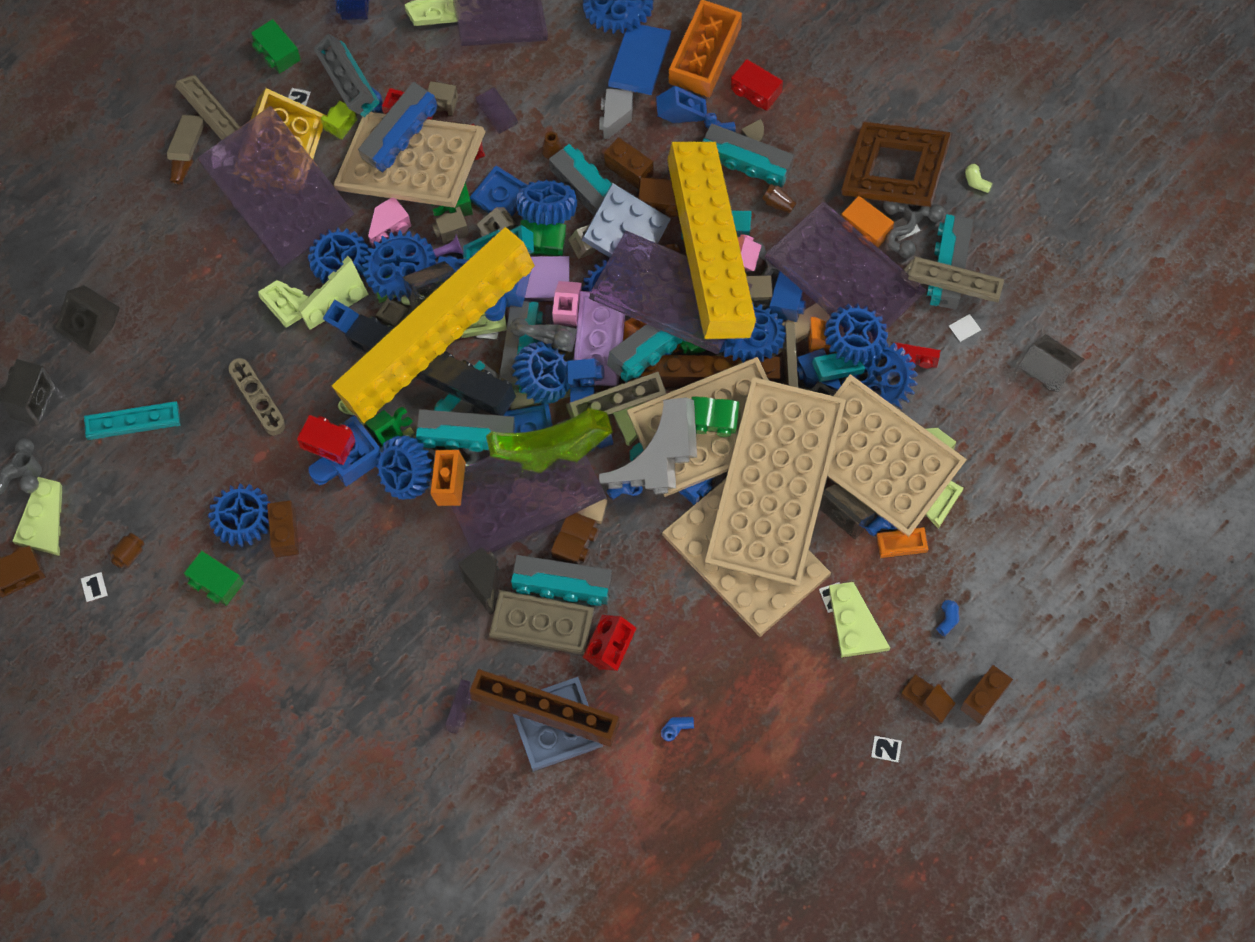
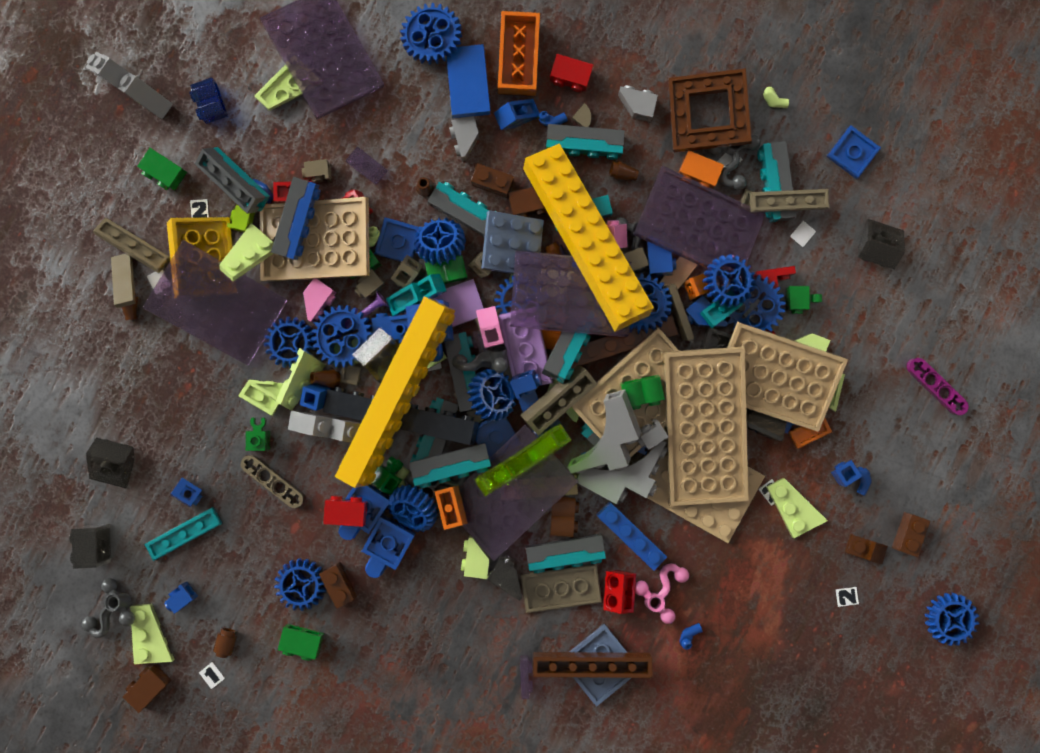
camera: 20 degrees left, 20 degrees up
none -> blue brick [164,581,198,614]
none -> blue brick [170,478,203,507]
none -> yellowish green wing [219,223,274,281]
none -> green brick [245,417,270,451]
none -> light grey arch [288,411,361,442]
none -> reddish brown cone [310,369,340,388]
none -> blue brick [361,515,416,578]
none -> yellowish green arm [369,226,380,247]
none -> yellowish green slope [461,535,490,579]
none -> light grey arch [576,441,668,505]
none -> blue brick [596,501,667,571]
none -> light grey slope [618,85,658,122]
none -> bright pink piece [635,563,689,624]
none -> light grey brick [637,418,668,450]
none -> green brick [786,286,822,314]
none -> blue tile [826,125,881,179]
none -> blue brick [831,460,862,487]
none -> magenta beam [907,358,969,415]
none -> blue gear [924,593,980,646]

